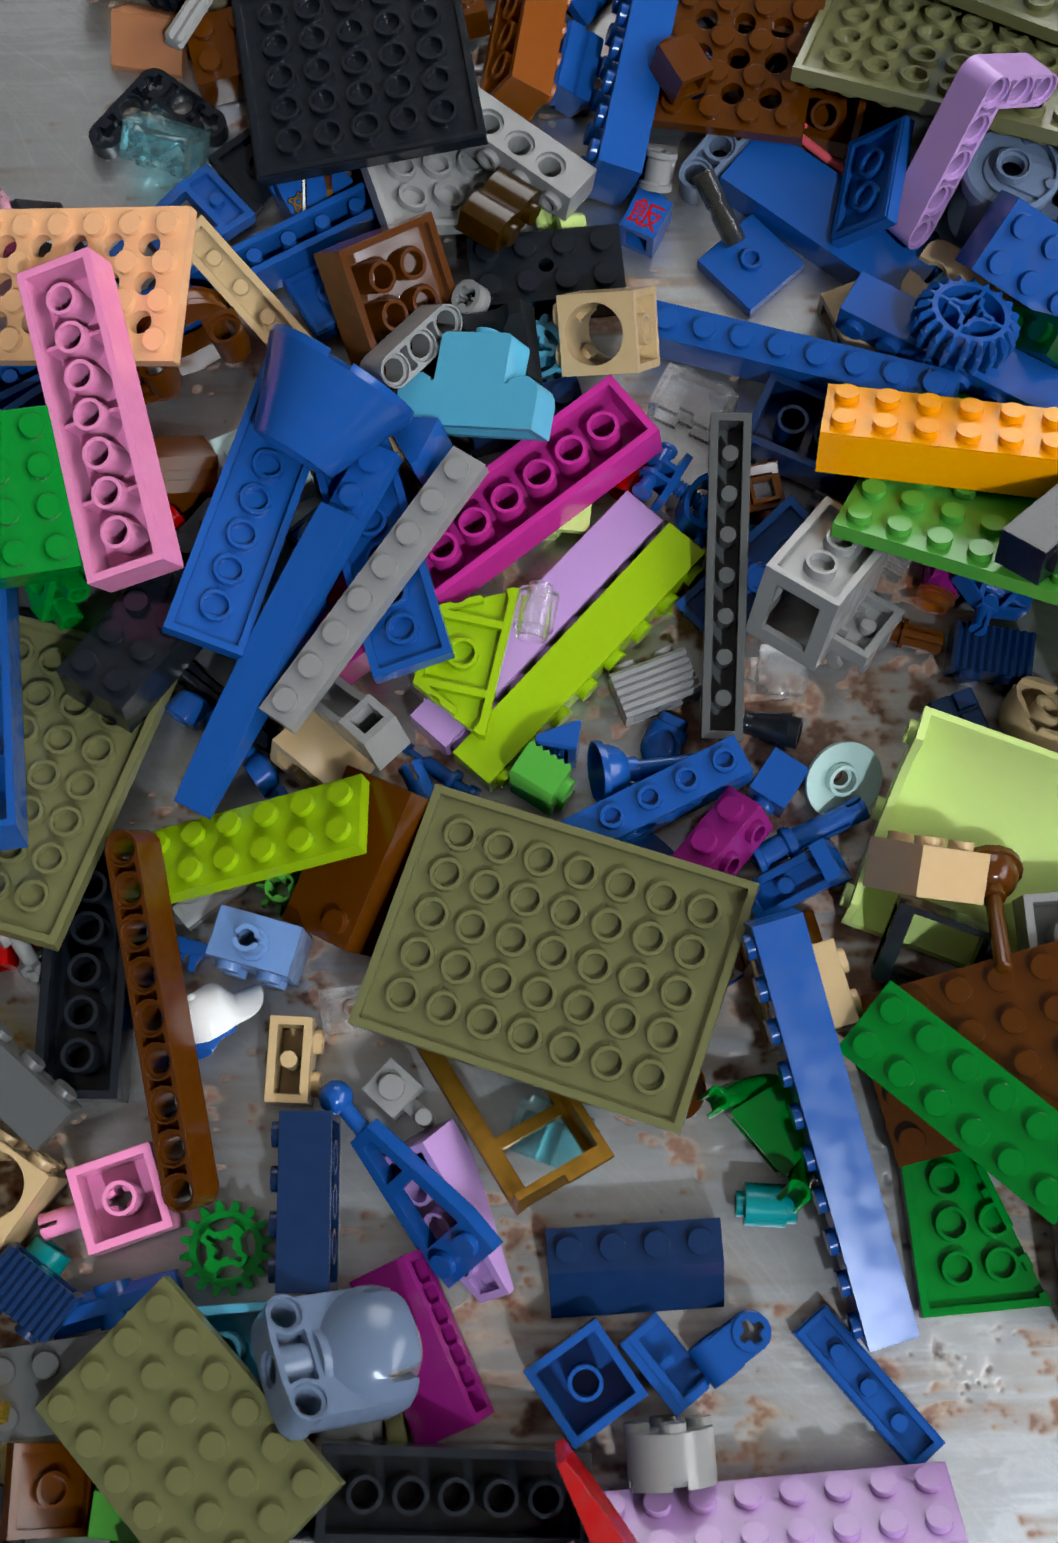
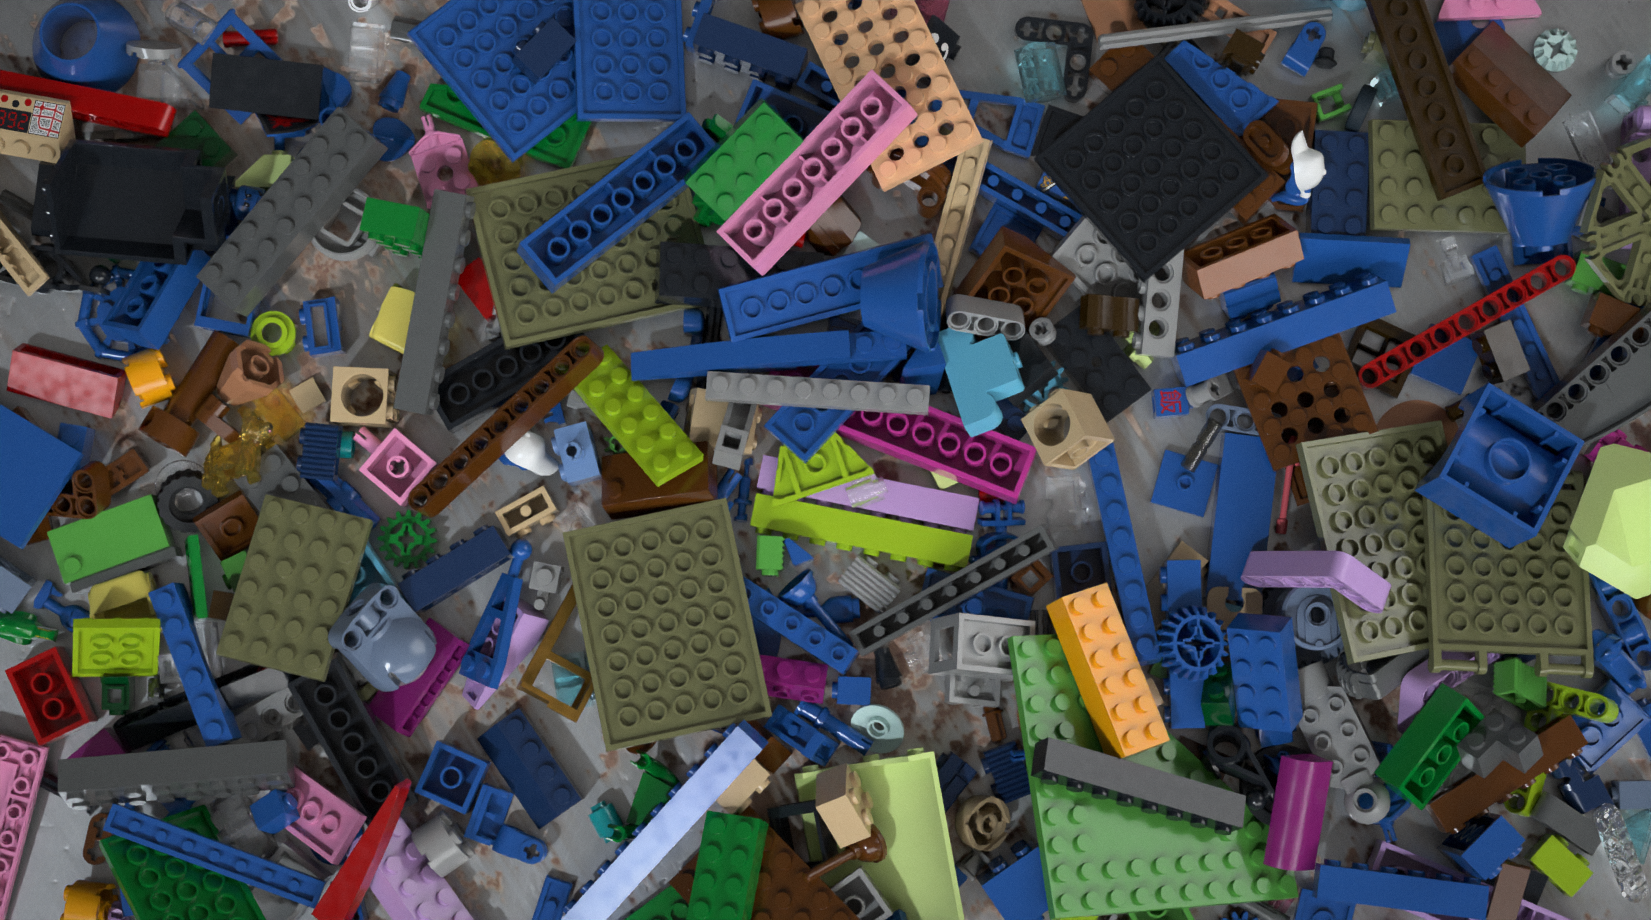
camera: 60 degrees right, 10 degrees up
blue tile [831,115,915,248] -> none

